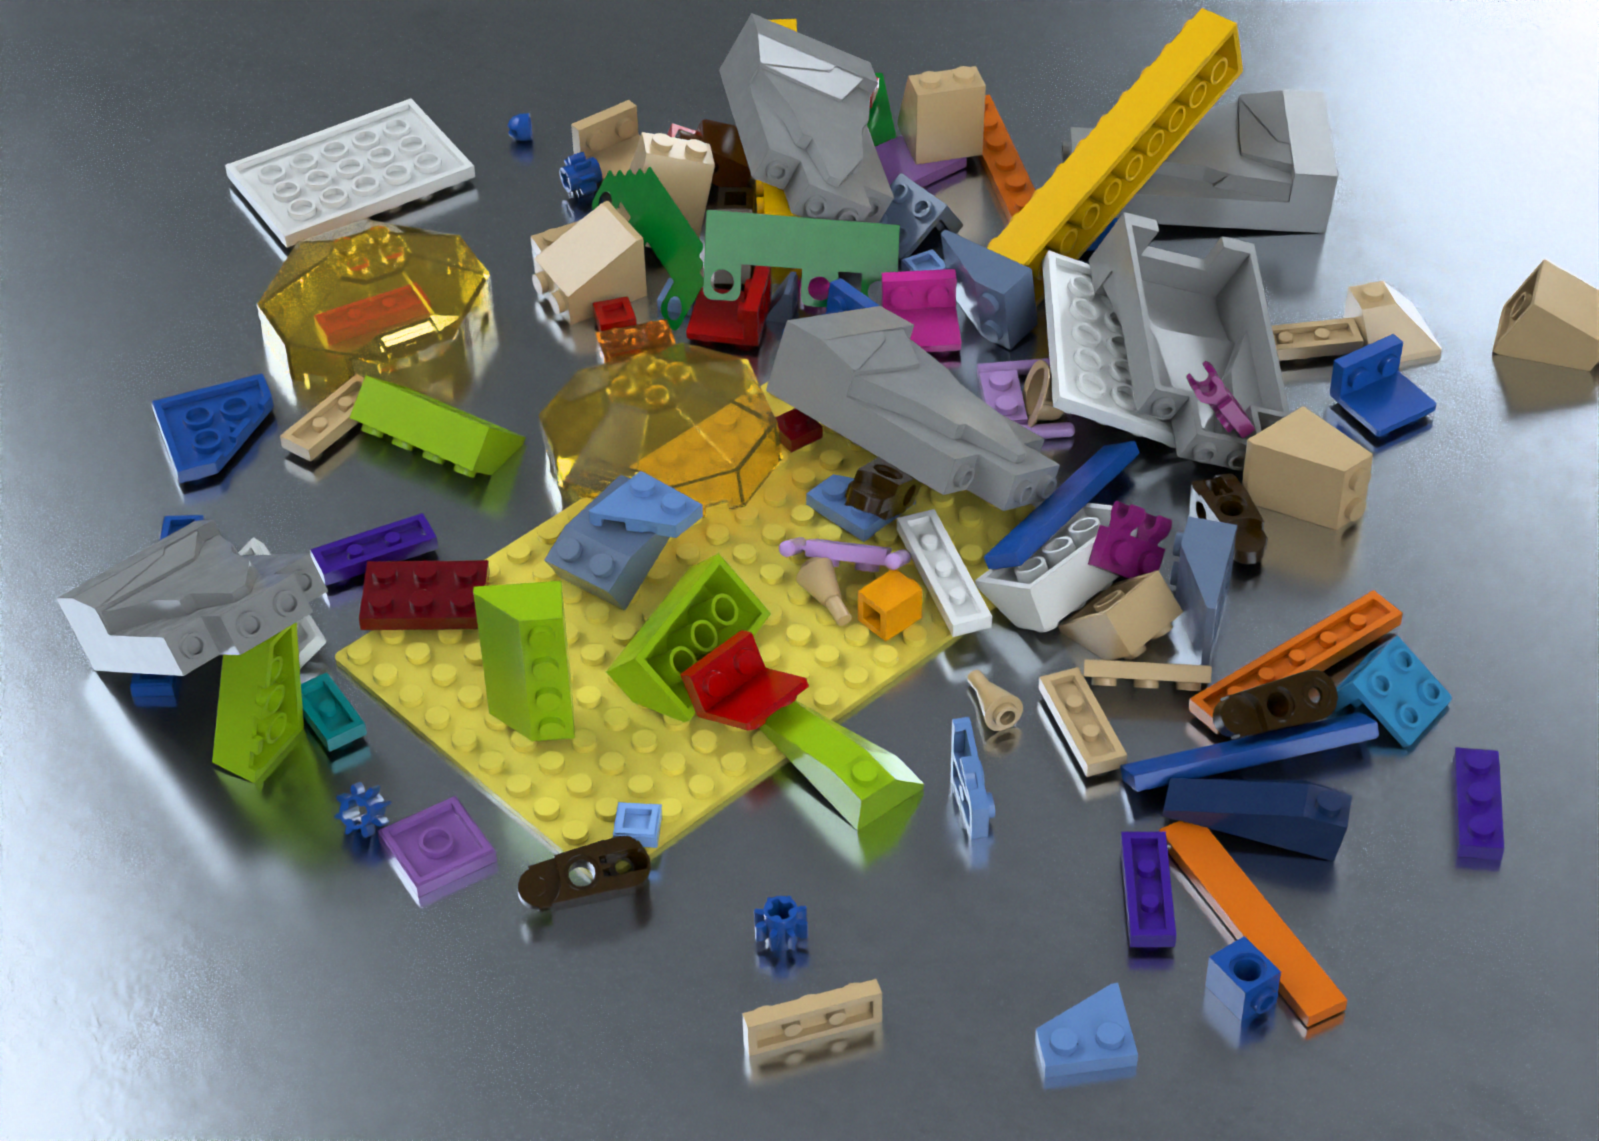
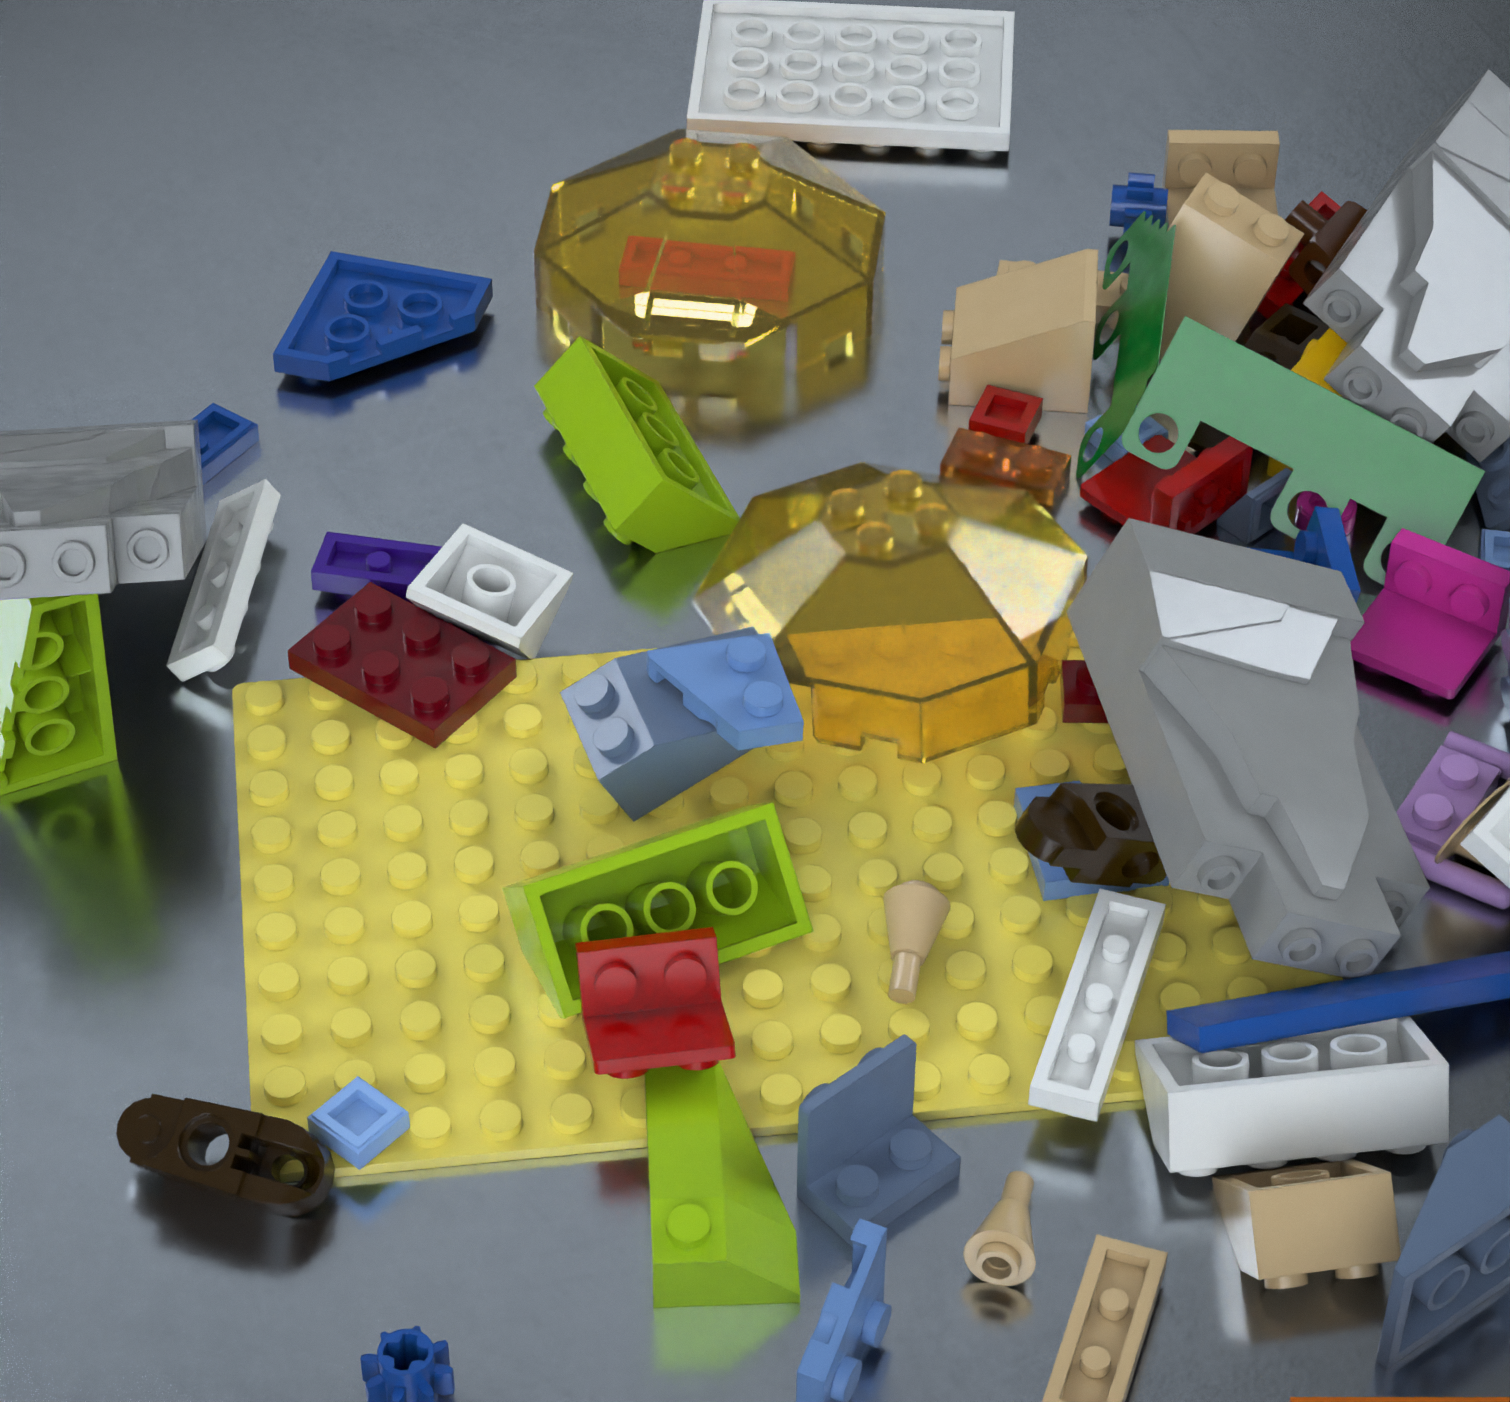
camera: 35 degrees right, 0 degrees up
tan plate [280,374,364,462] -> none
teal plate [301,672,367,752] -> none
blue gear [334,782,392,838] -> none
medium lavender tile [377,795,497,898] -> none
lime slope [474,581,575,741] -> none
blue hinge [507,113,533,141] -> none
lavender plate [779,537,911,572] -> none
light orange brick [858,569,922,642] -> none
tan plate [1083,659,1212,691] -> none
magenta plate [1088,501,1172,579] -> none
none -> white slope [406,523,574,659]
none -> sand blue bracket [797,1034,961,1247]

